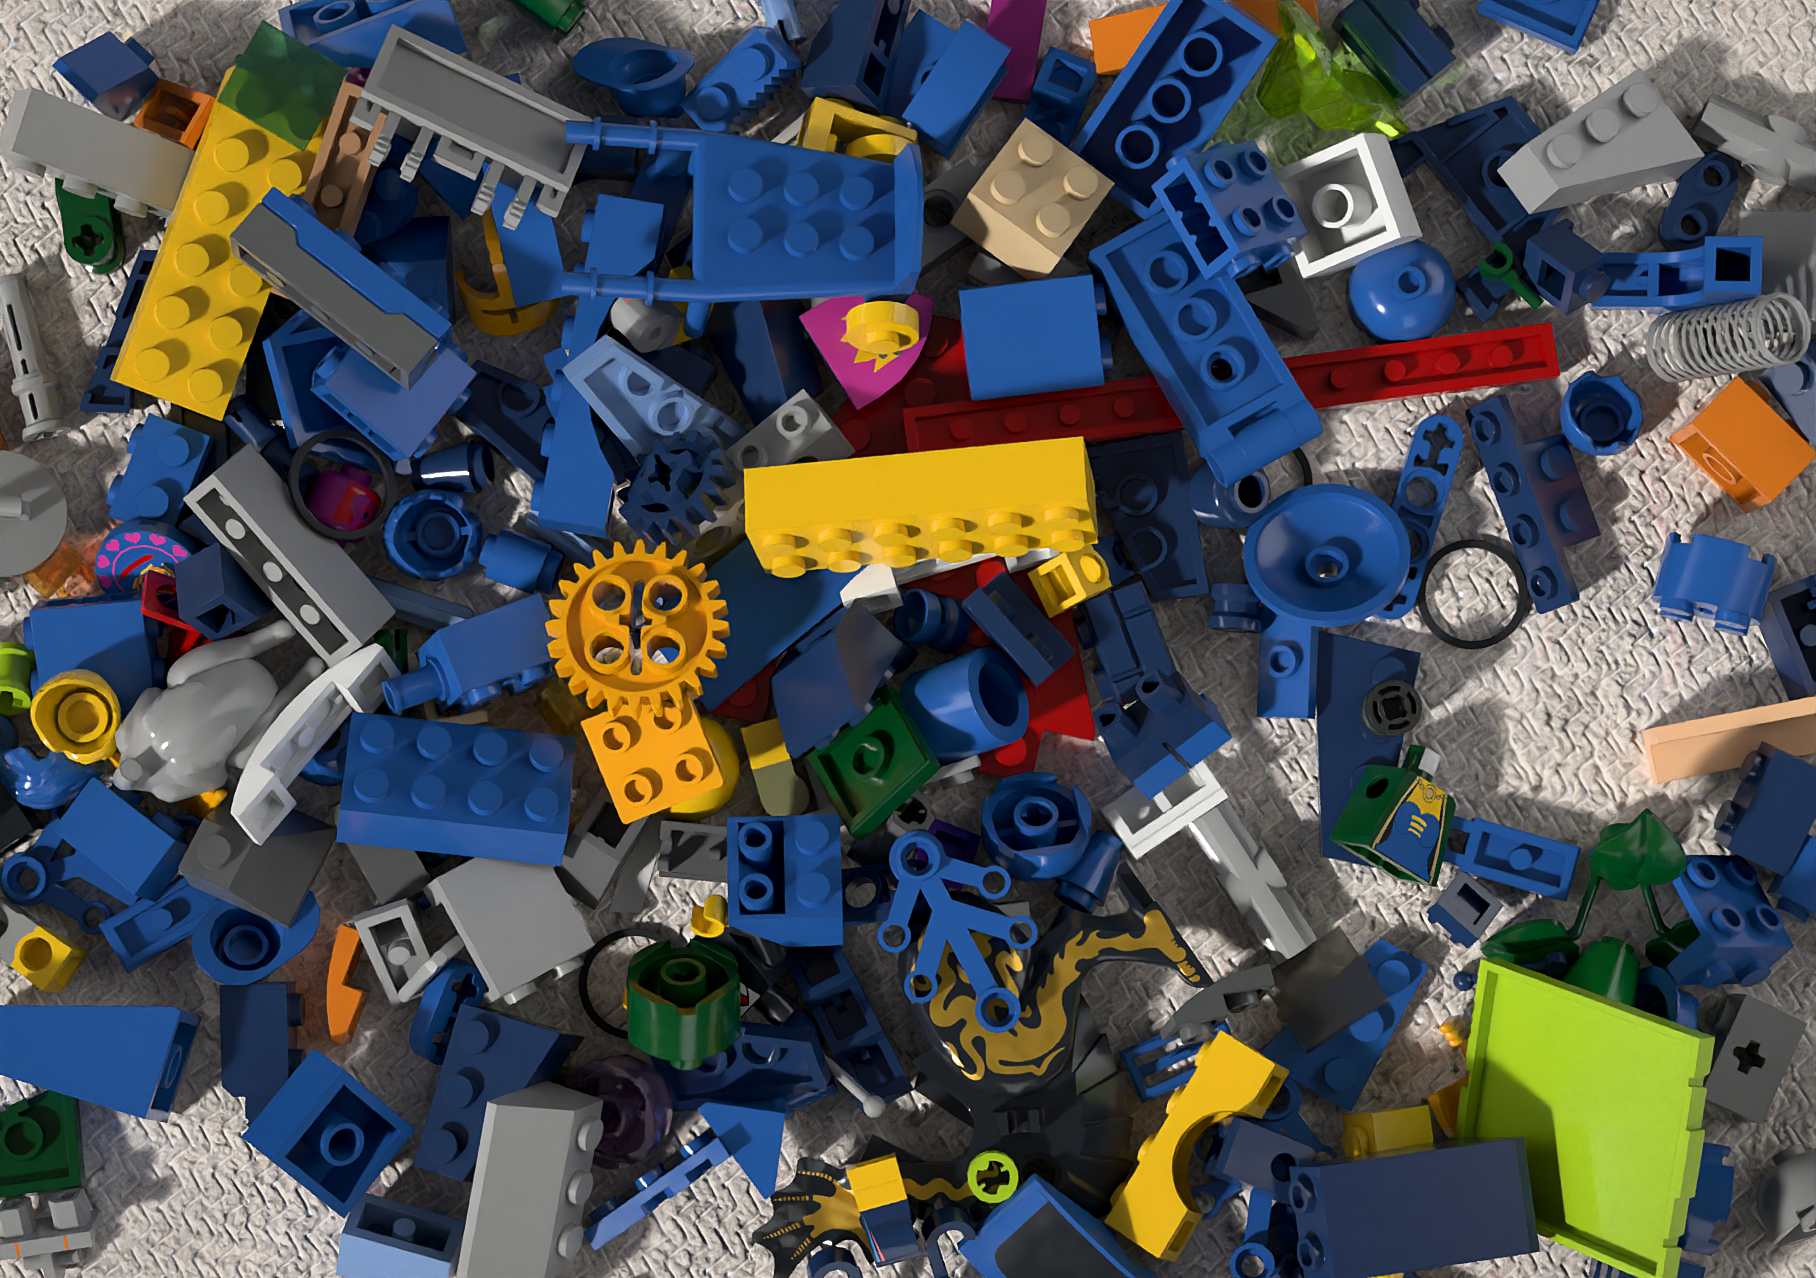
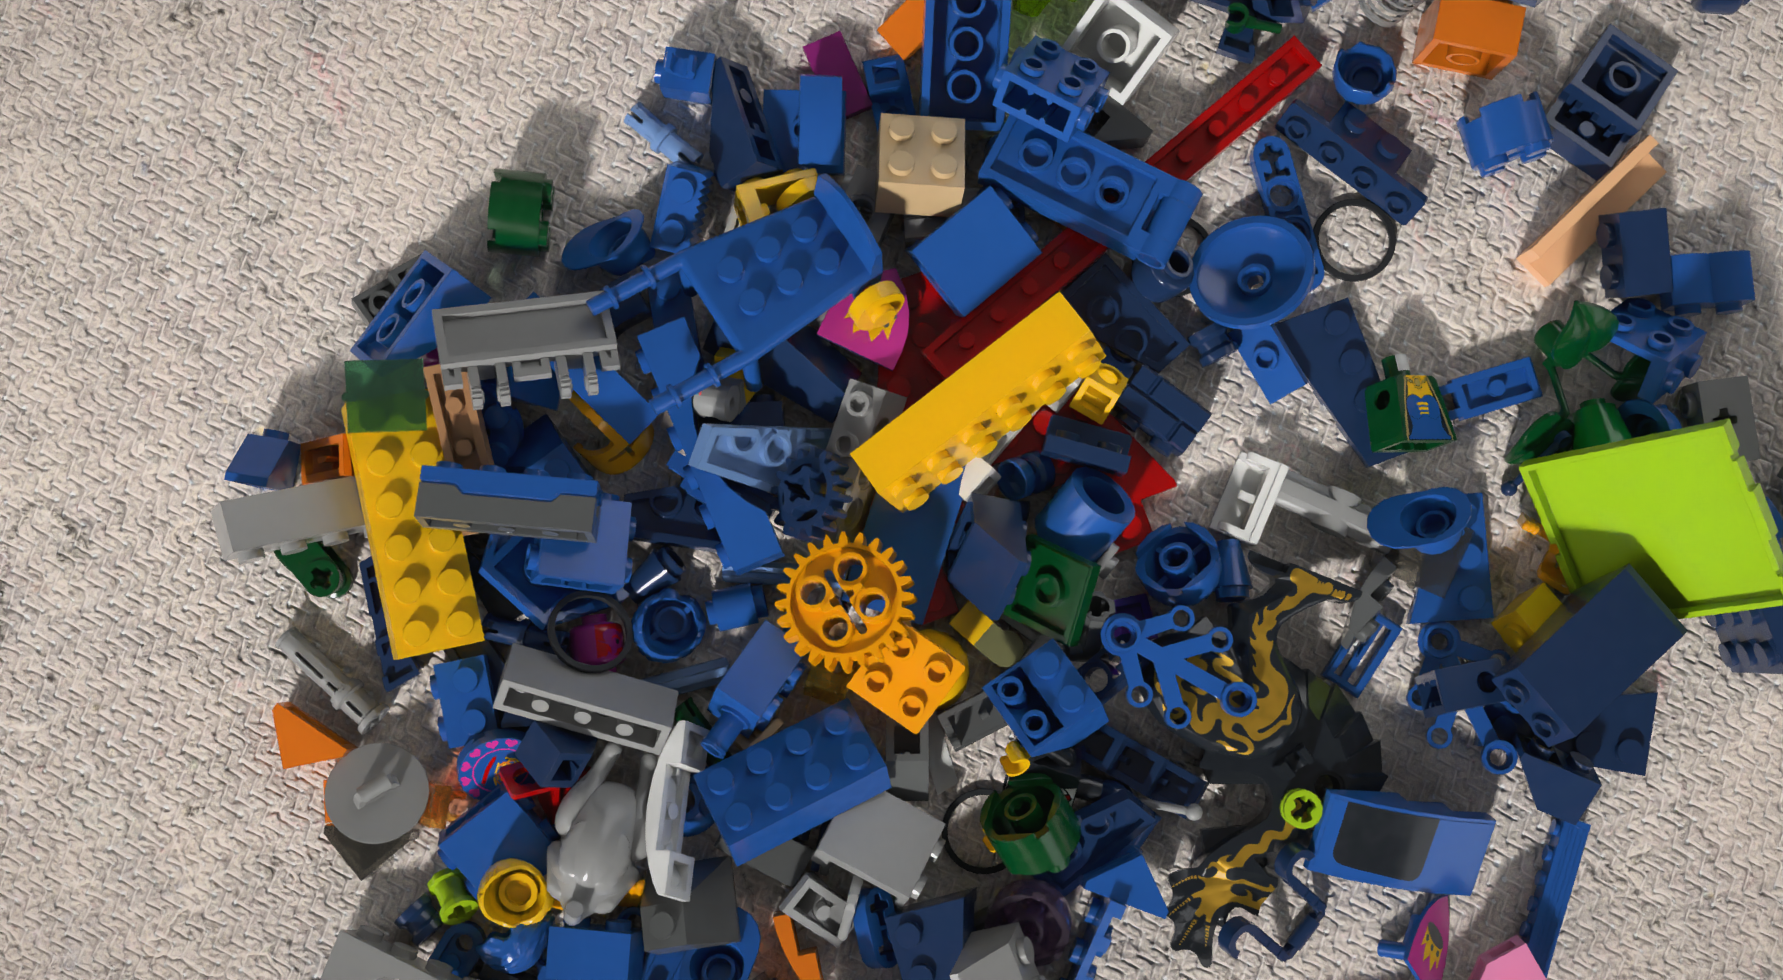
camera: 30 degrees left, 0 degrees up
leg [846,1153,921,1268] -> none
dark blue hips [1094,668,1232,800] -> none
yellow arch [1104,1030,1290,1263] -> none
blue cylinder [1345,239,1456,345] -> none
pearl dark grey wheel [1360,680,1422,738] -> none
dark blue tile [1426,870,1504,949] -> none
none -> blue piece [1367,487,1472,555]

